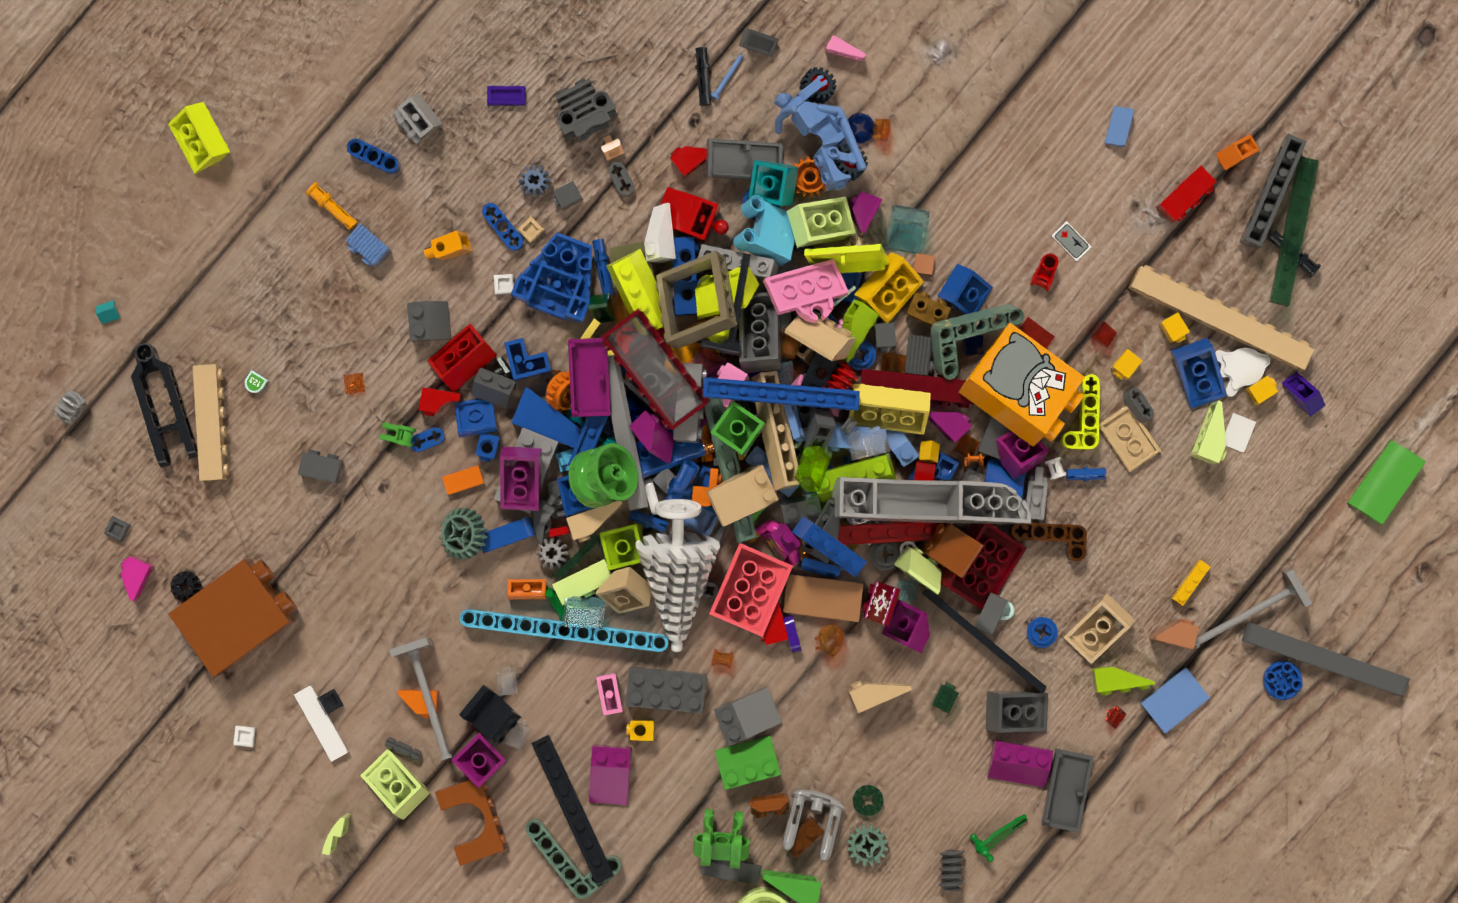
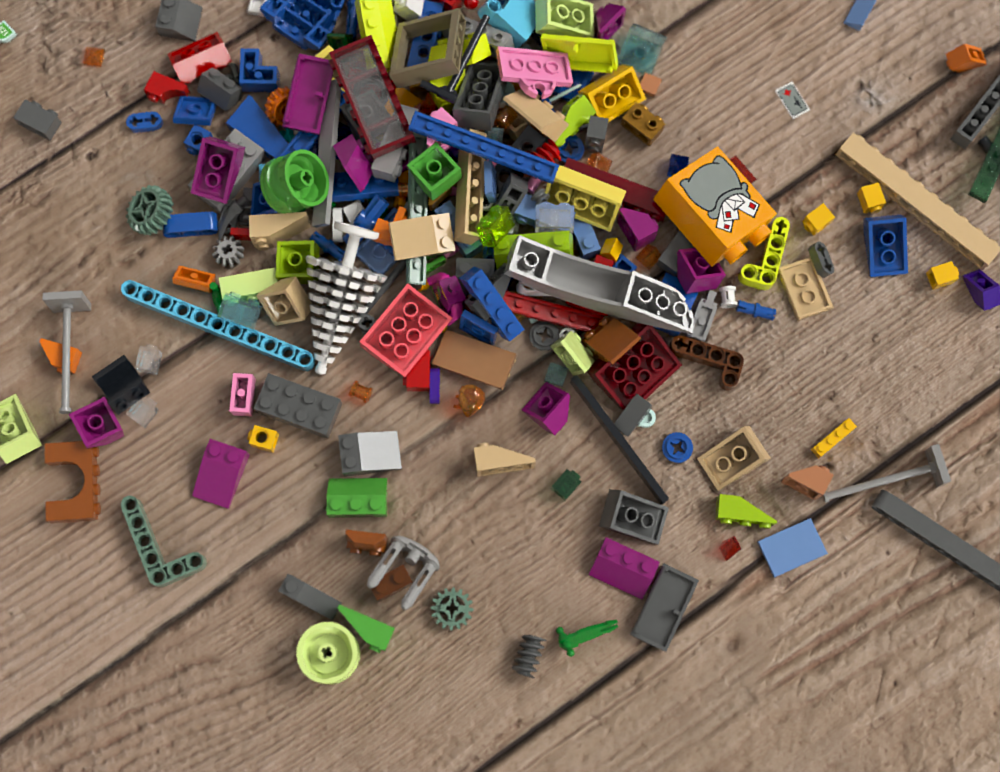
camera: 10 degrees right, 10 degrees down
bright green piece [379,422,416,447] -> none
dark grey axle [385,737,422,761] -> none
orange tile [442,465,485,495] -> none
black tile [531,735,614,884] -> none
clear green tile [554,534,601,579] -> none
bright green piece [693,809,750,869] -> none
clear green gear [853,785,883,816] -> none
dark red slope [861,581,901,626] -> none
dark grey brick [904,335,933,376] -> none
sand green beam [931,304,1024,379] -> none
blue slope [938,264,993,315] -> none
orange piece [964,453,984,469] -> none
red piece [1030,253,1059,292] -> none
clear red slope [1091,321,1117,348] -> none
red brick [1157,165,1217,223] -> none
yellowish green slope [1190,401,1227,464] -> none
white tile [1215,348,1270,397] -> none
white sticker [1225,413,1256,452] -> none
blue tile [1263,661,1303,700] -> none

